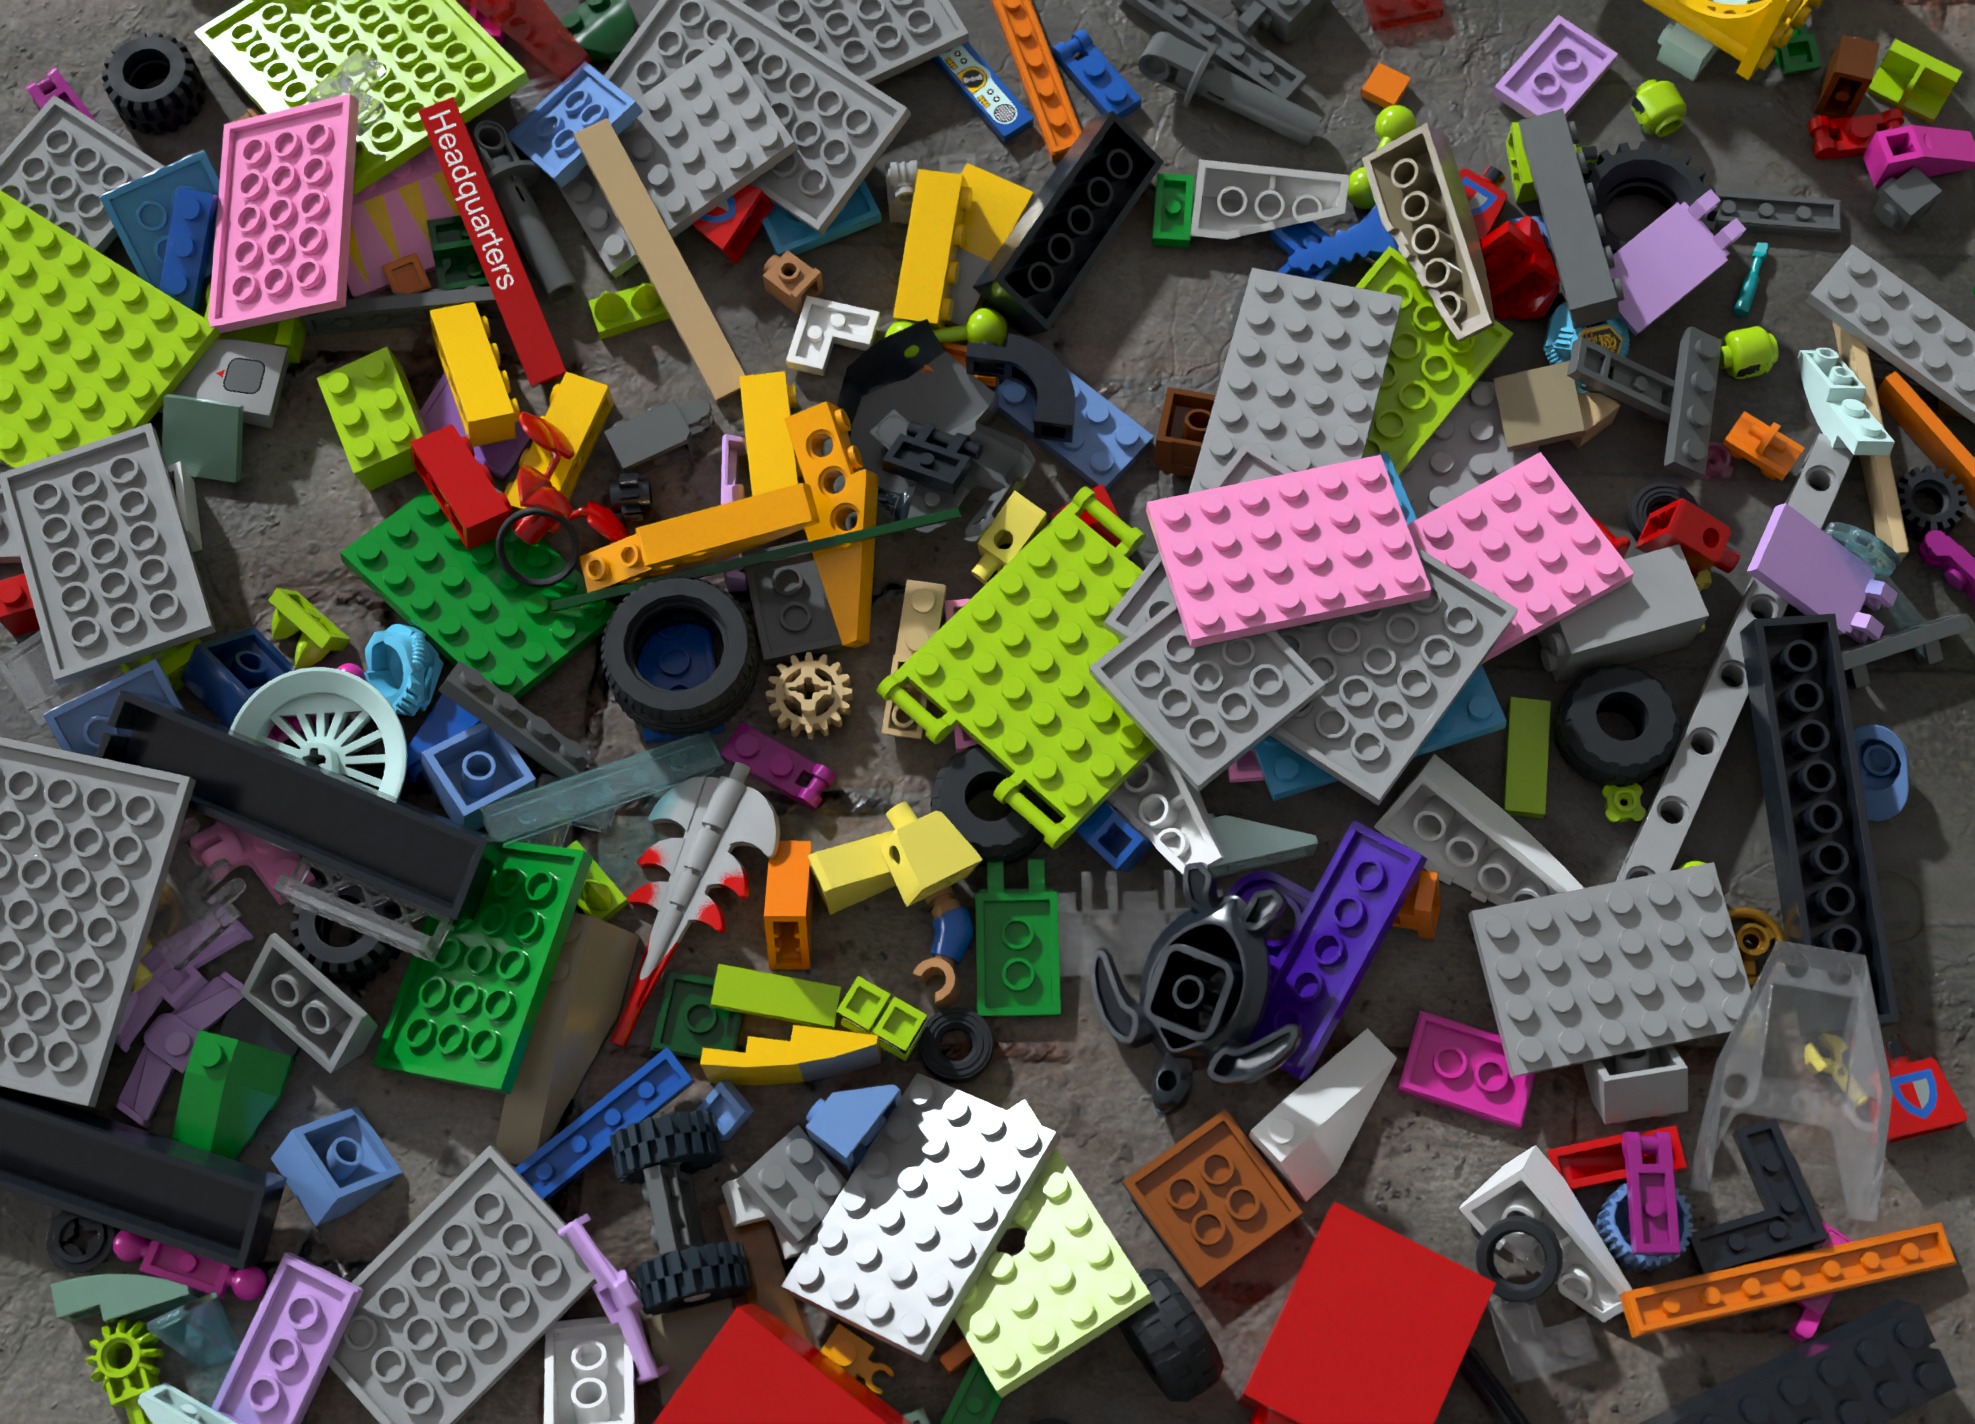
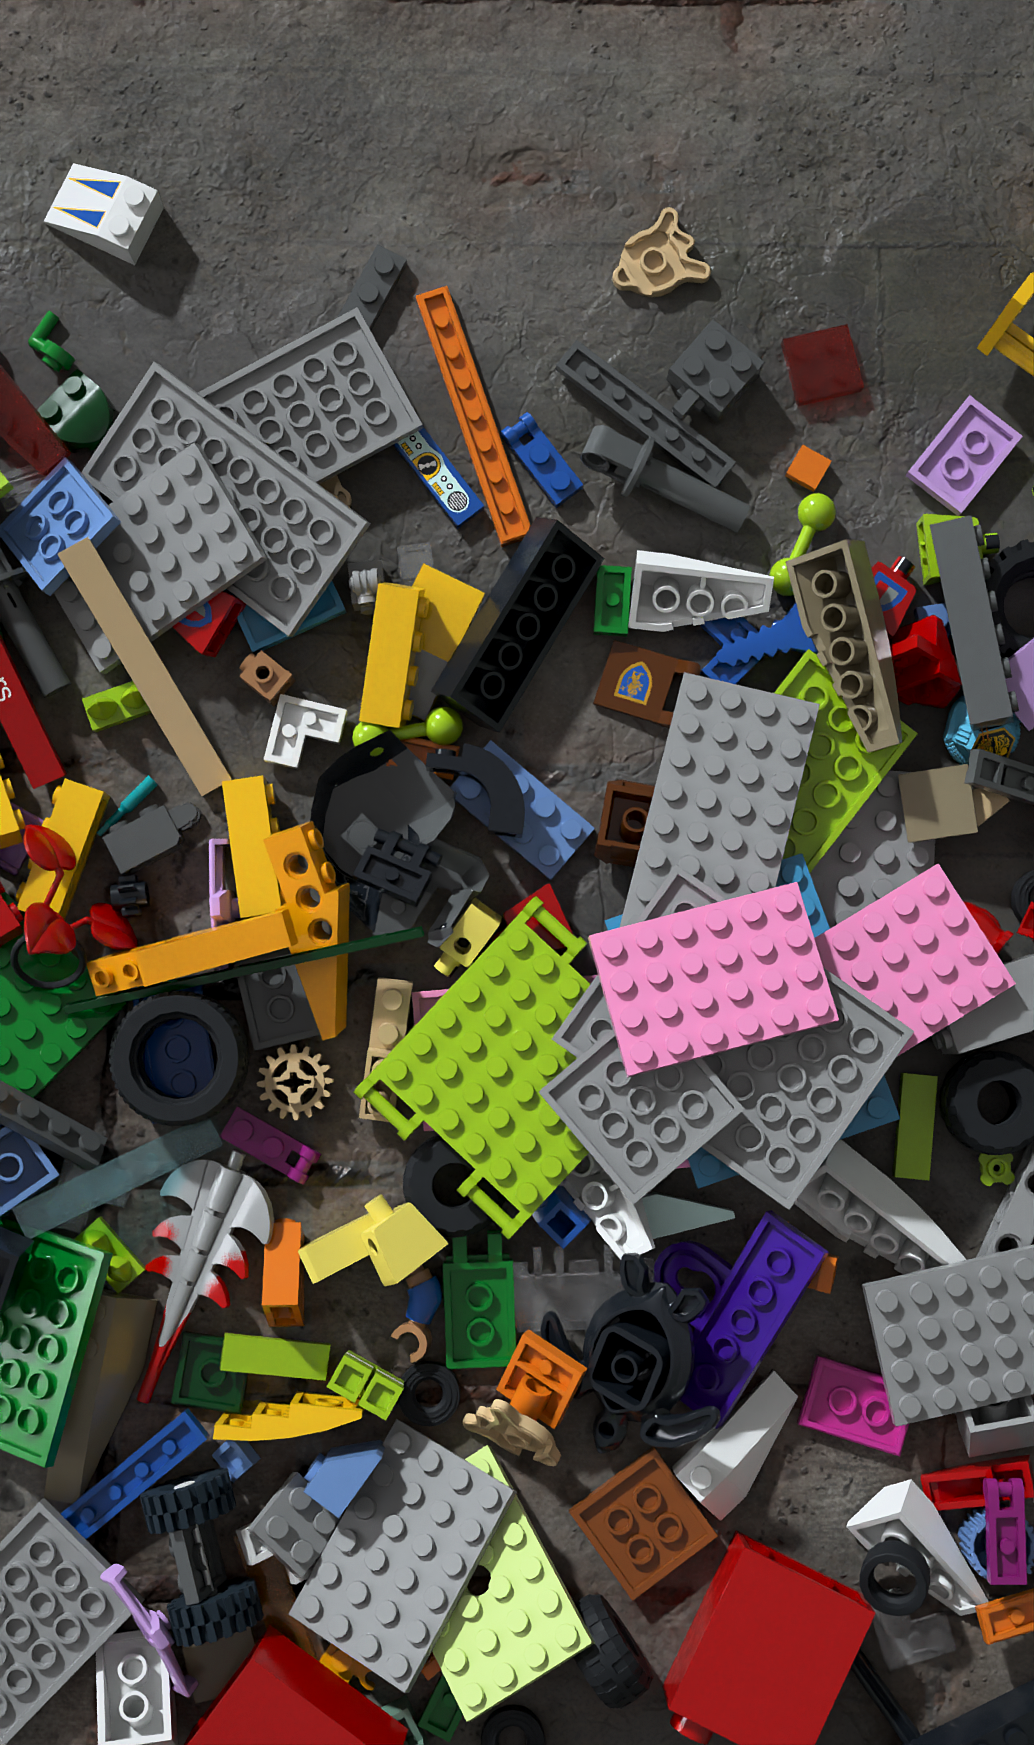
camera: 10 degrees left, 15 degrees up
none -> teal piece [97,775,158,836]
none -> tan tile [462,1399,561,1466]
none -> orange plate [496,1329,588,1429]
none -> reddish brown flag [593,640,701,729]

